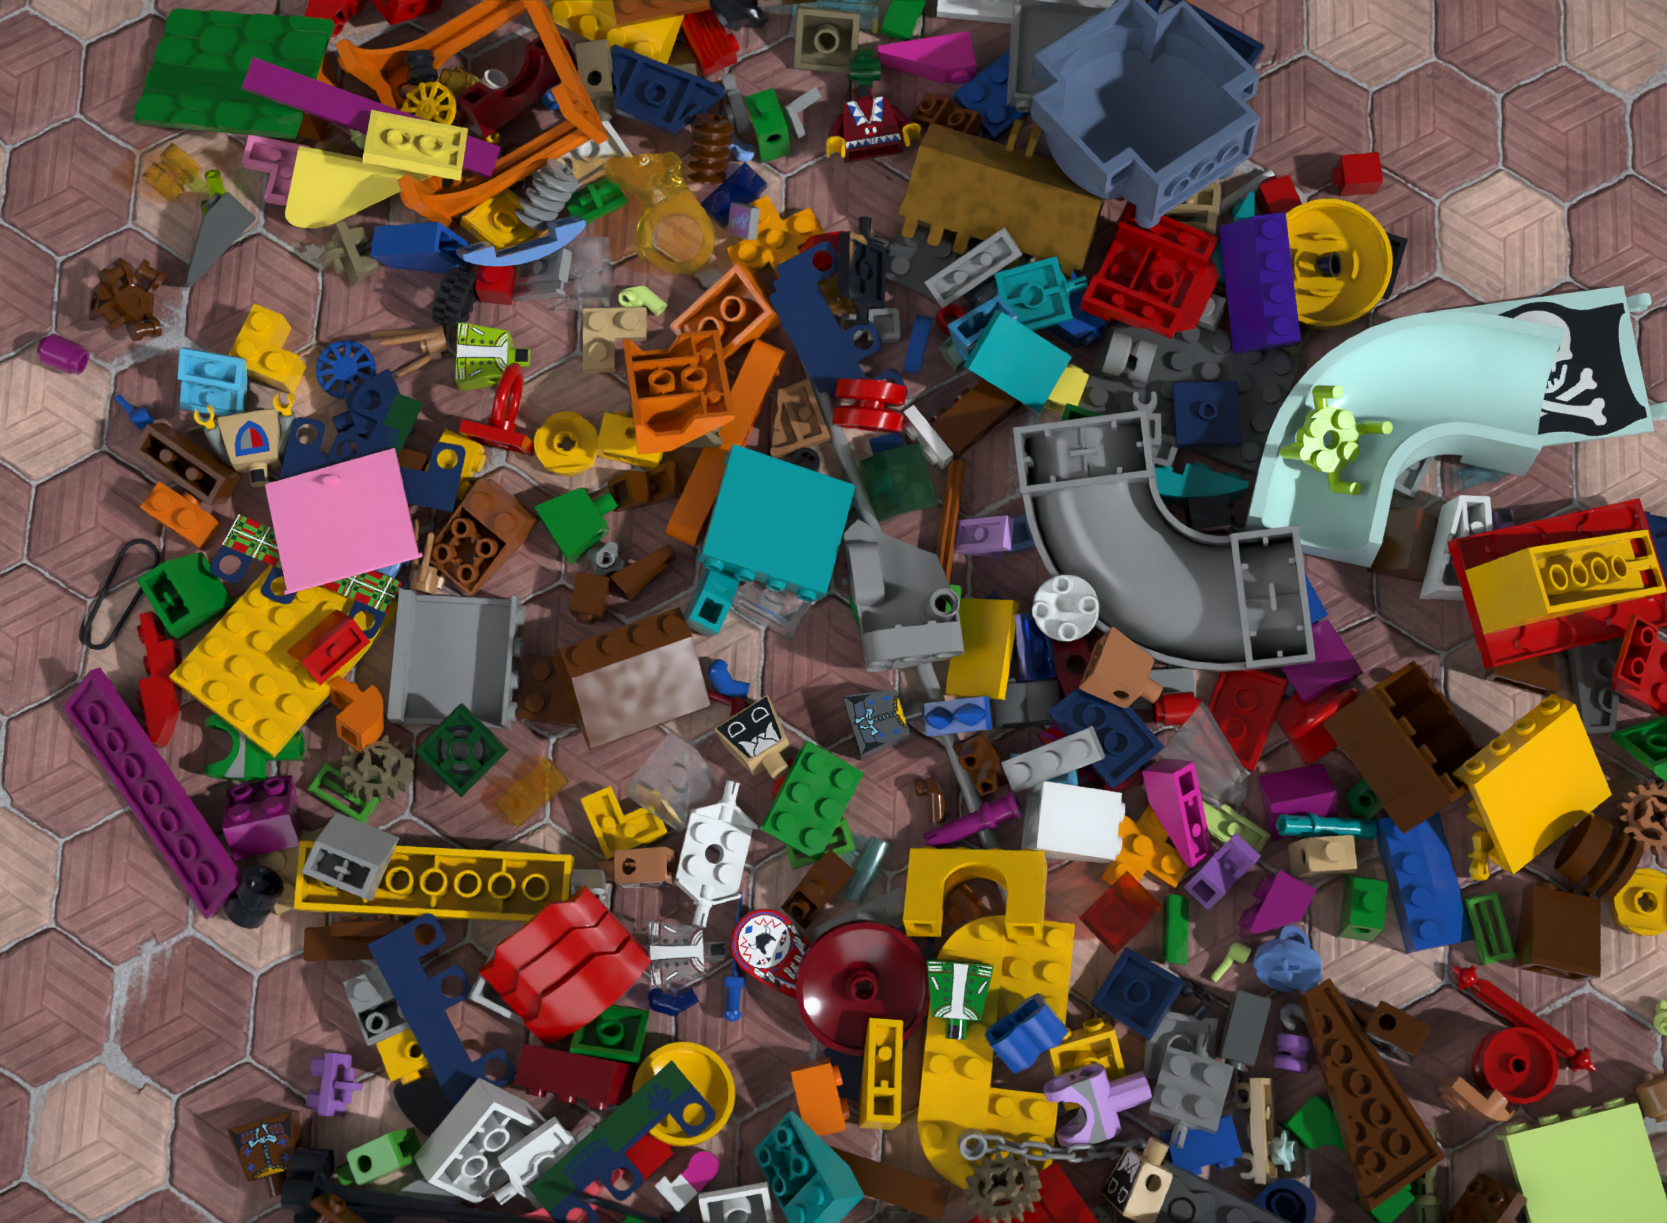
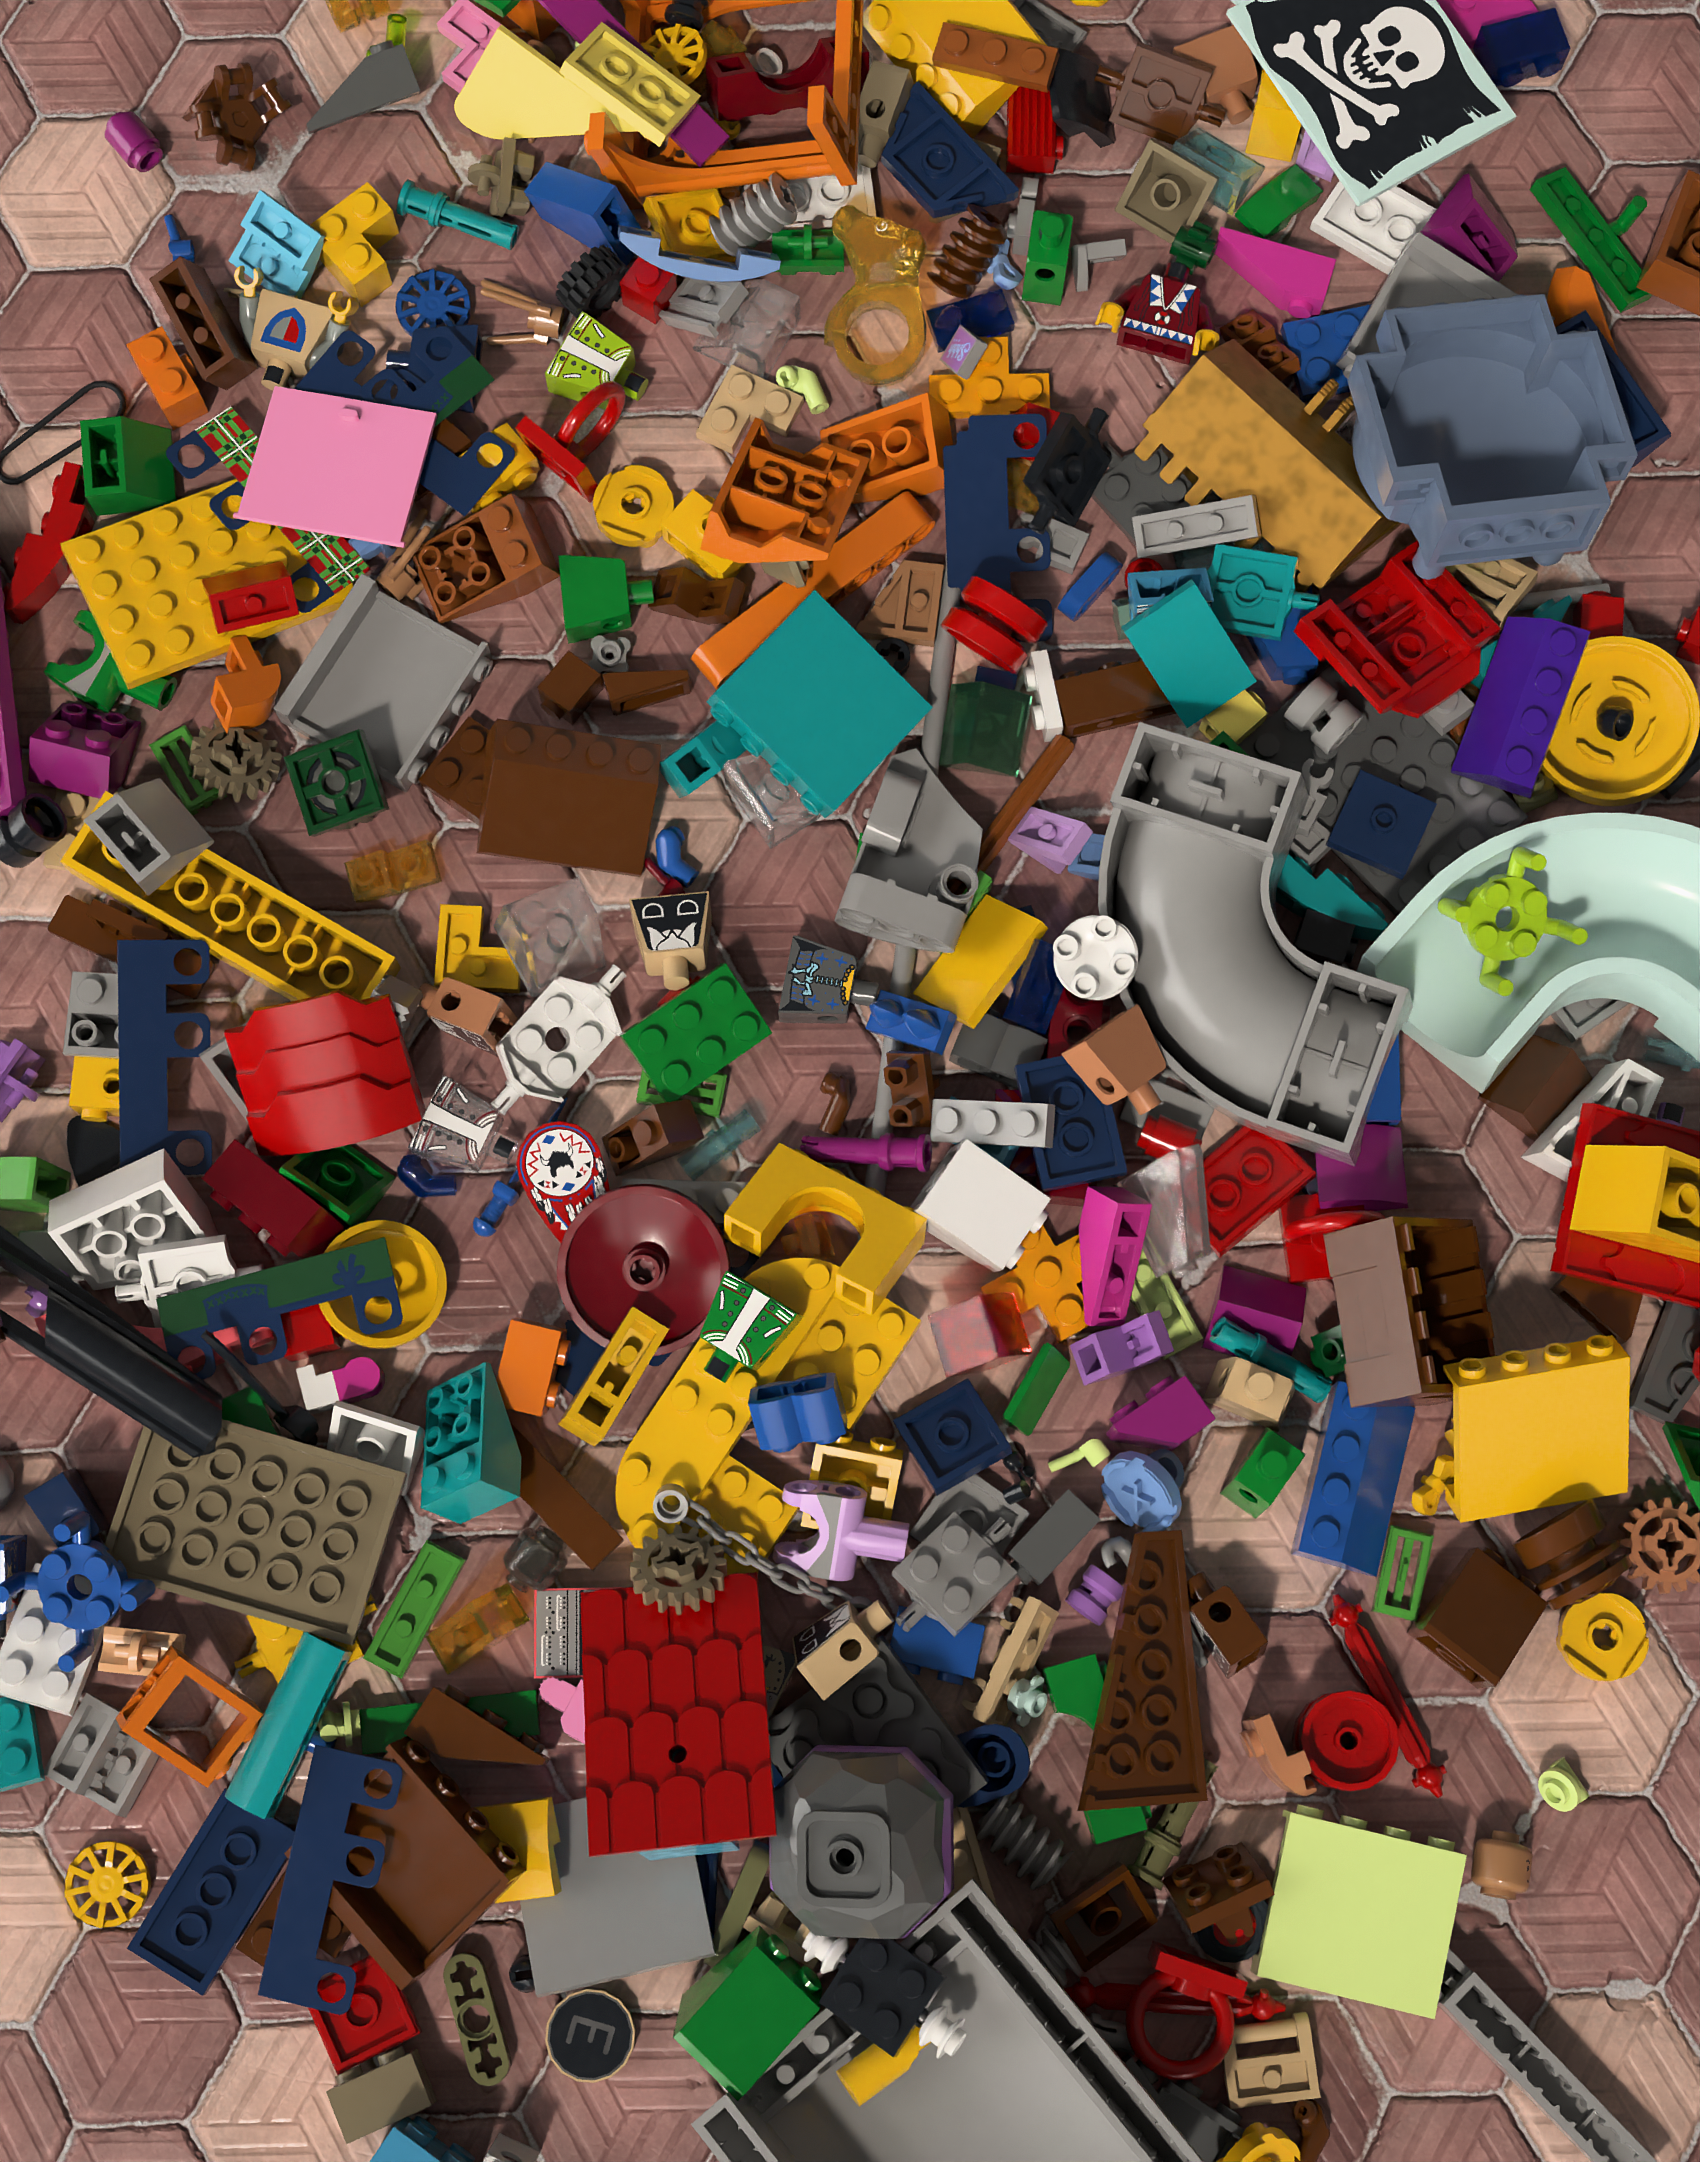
camera: 25 degrees right, 0 degrees up
none -> teal pin [396,179,519,250]

